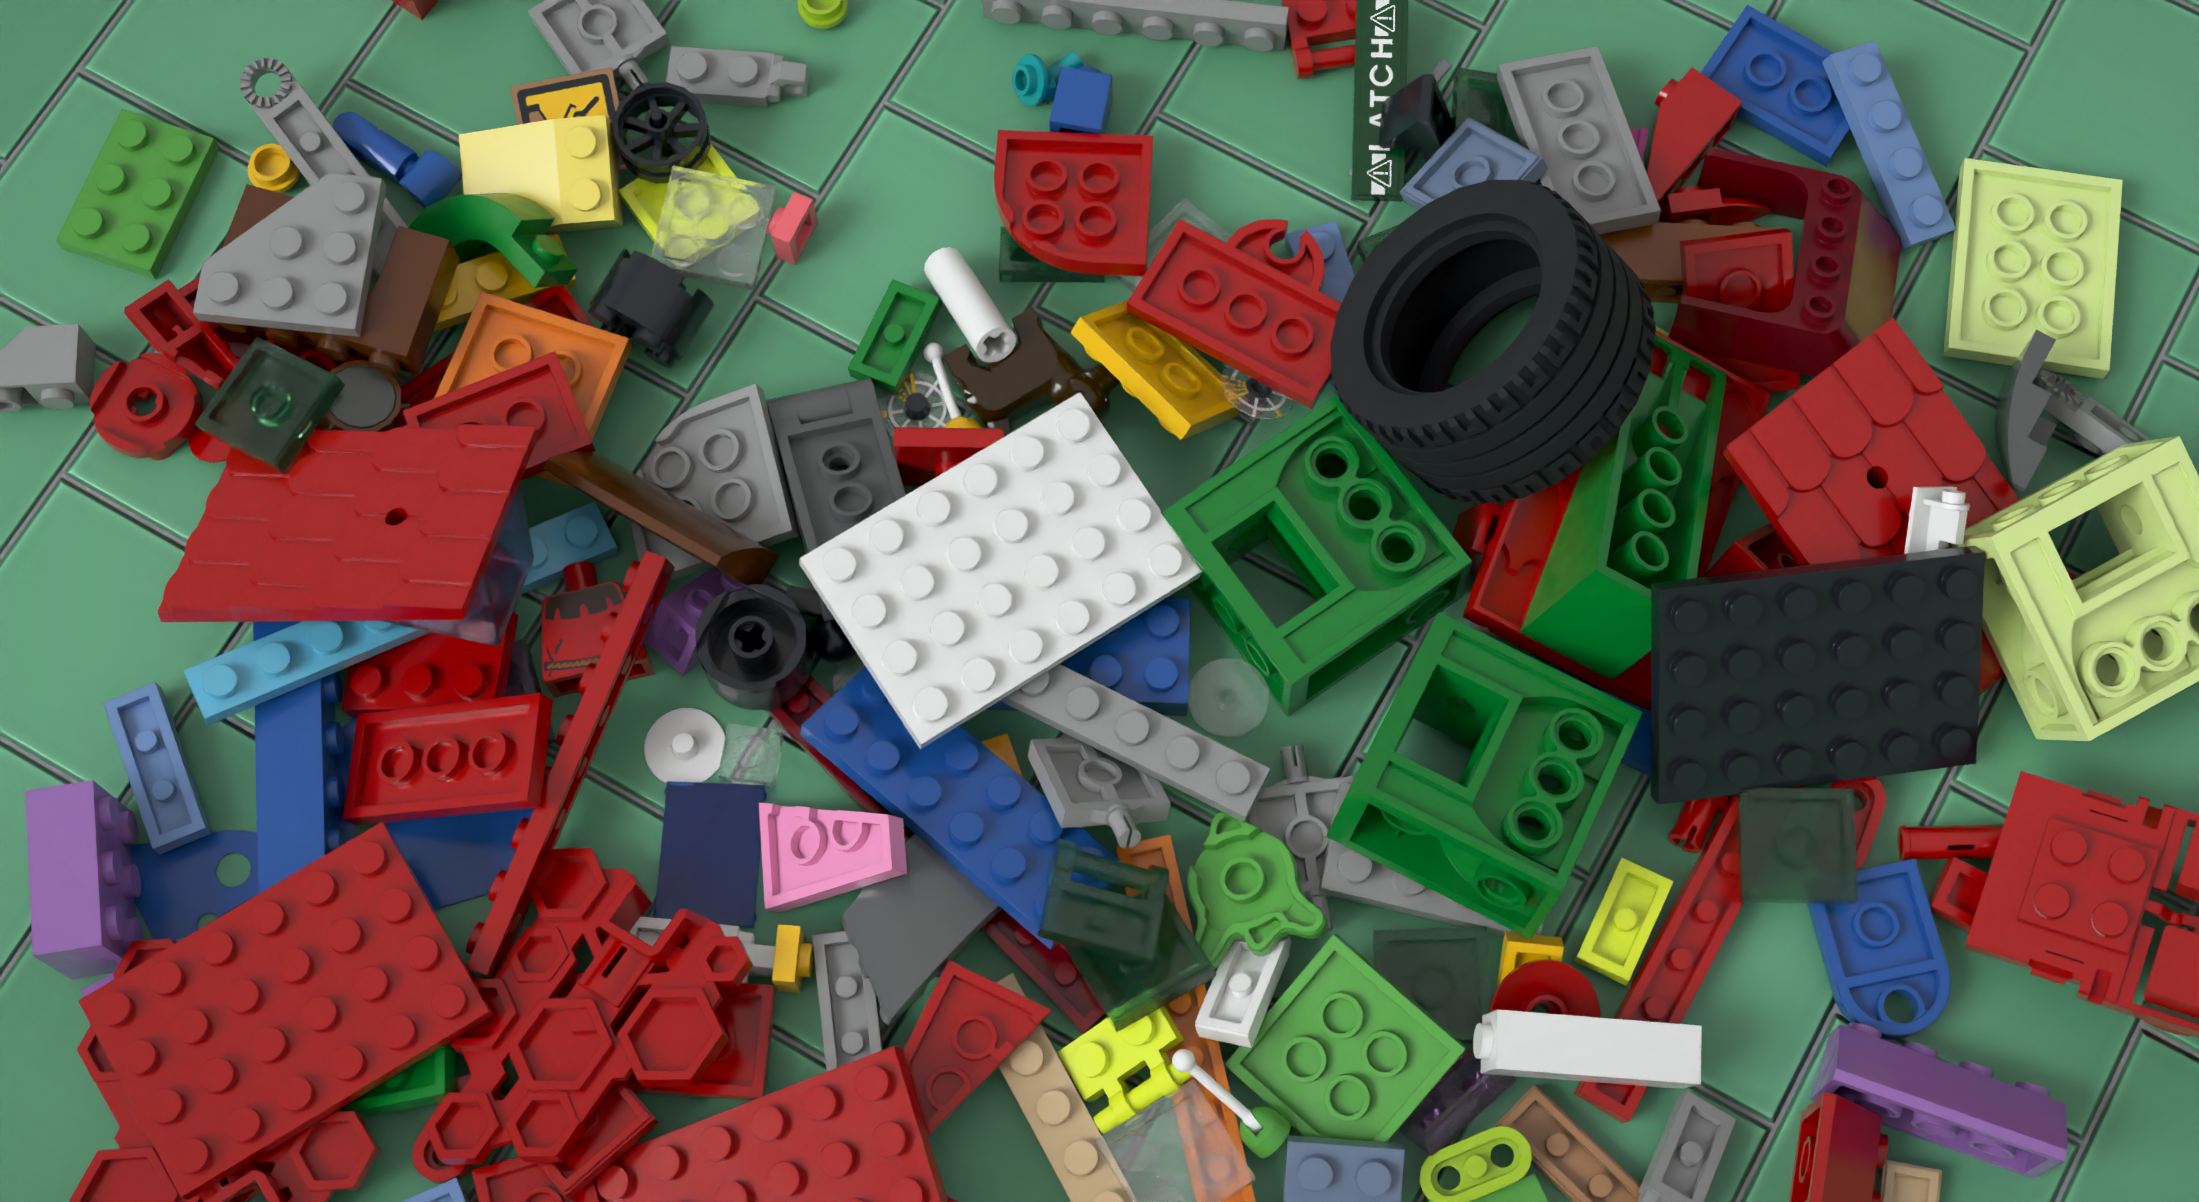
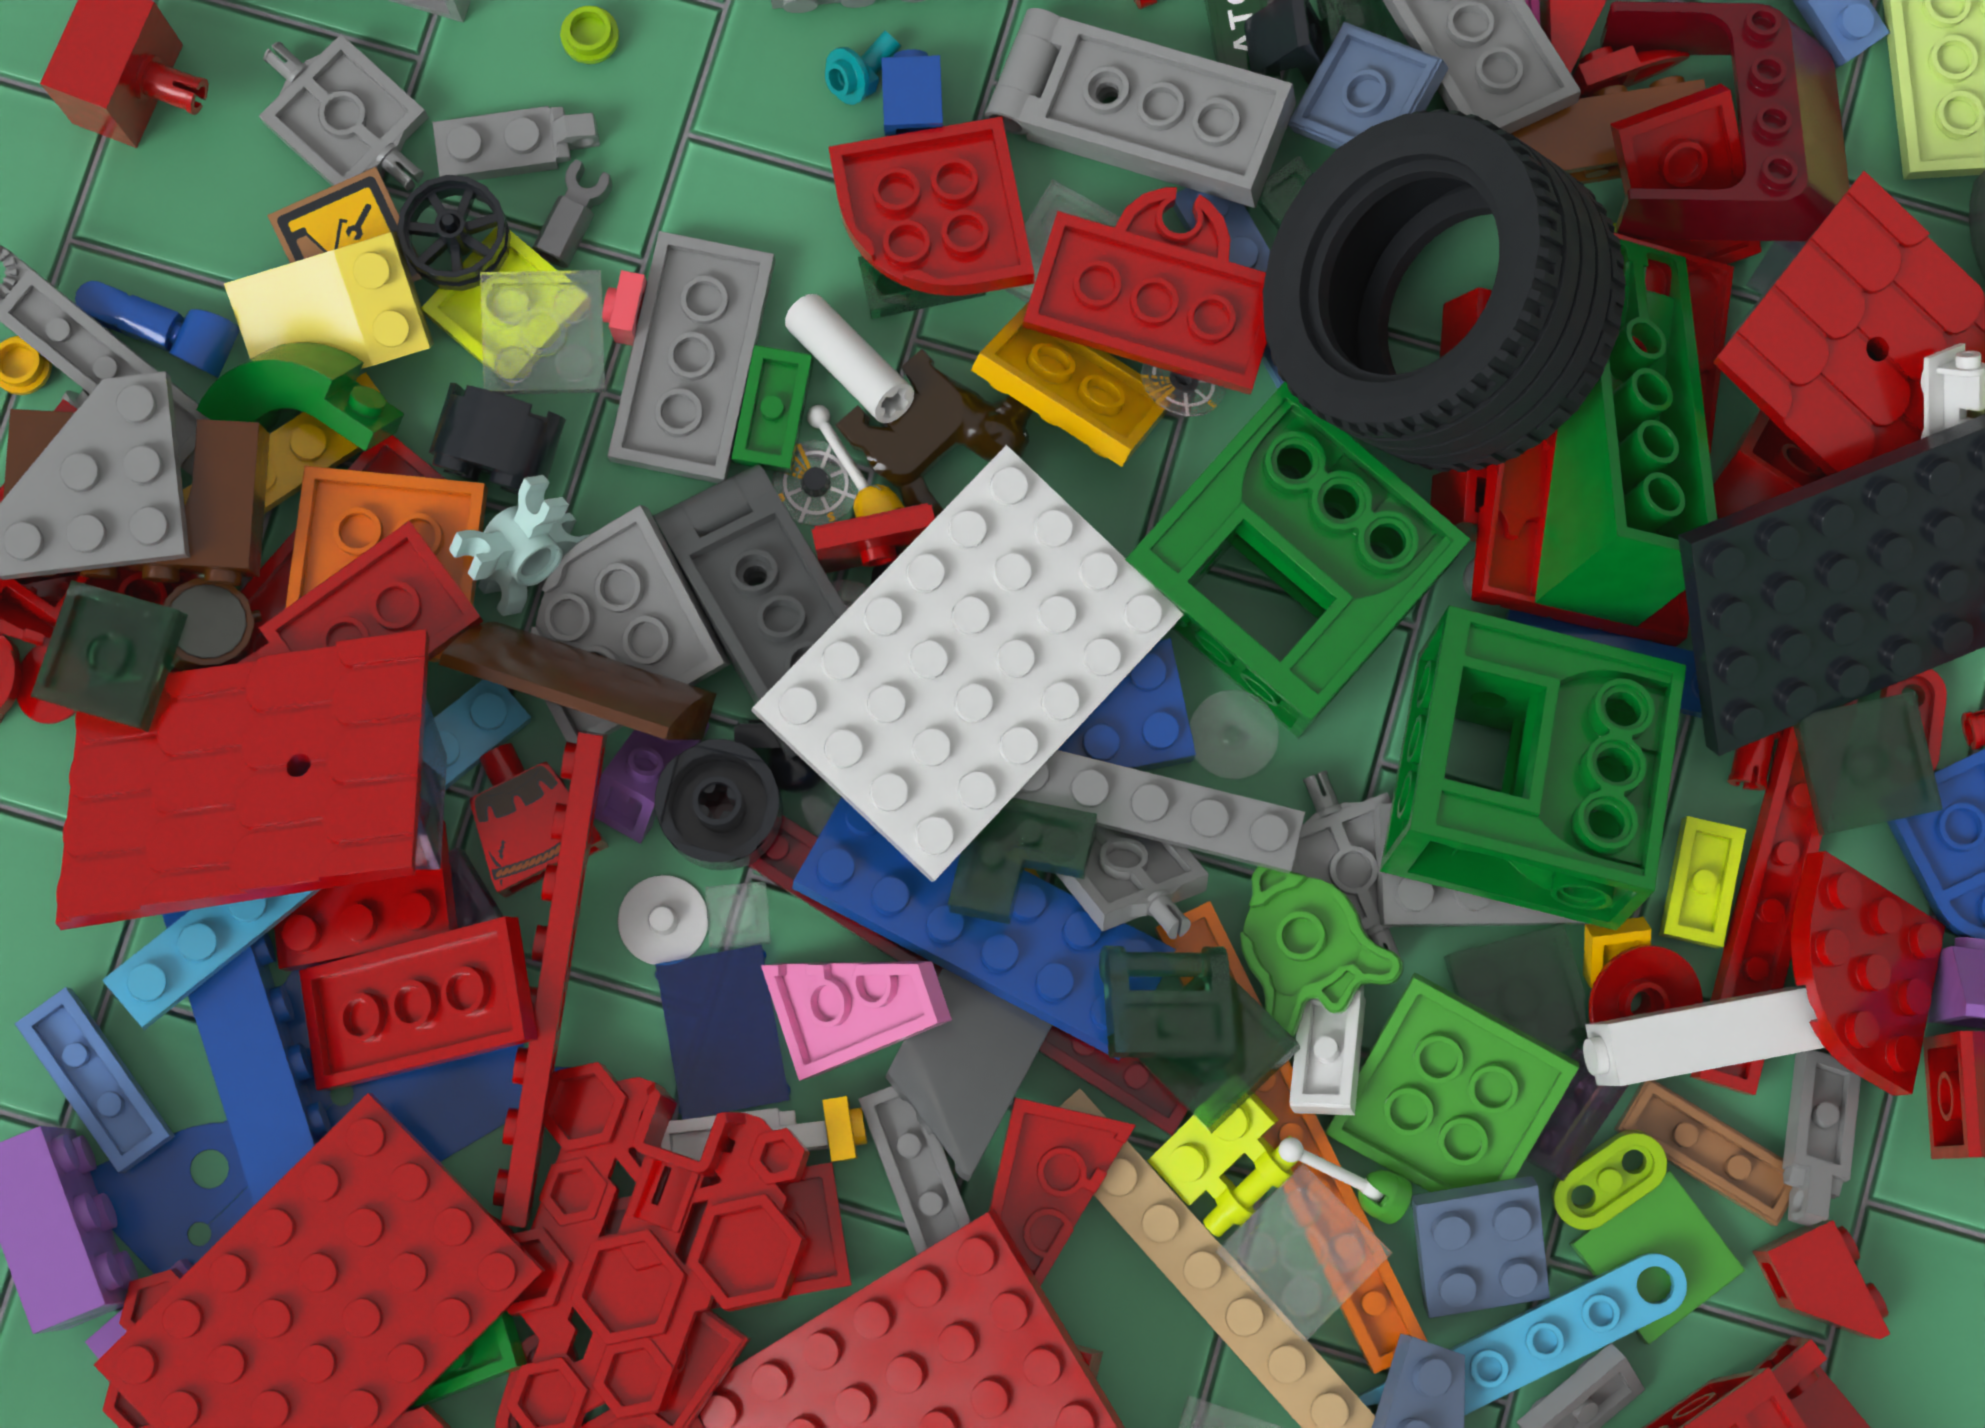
camera: 20 degrees left, 10 degrees up
none -> light aqua pin [449,475,589,616]
none -> flat silver bar [532,159,612,268]
none -> light grey plate [608,231,775,483]
none -> clear green plate [948,798,1098,924]
none -> light grey hinge [984,8,1296,208]
none -> red plate [1791,851,1945,1096]

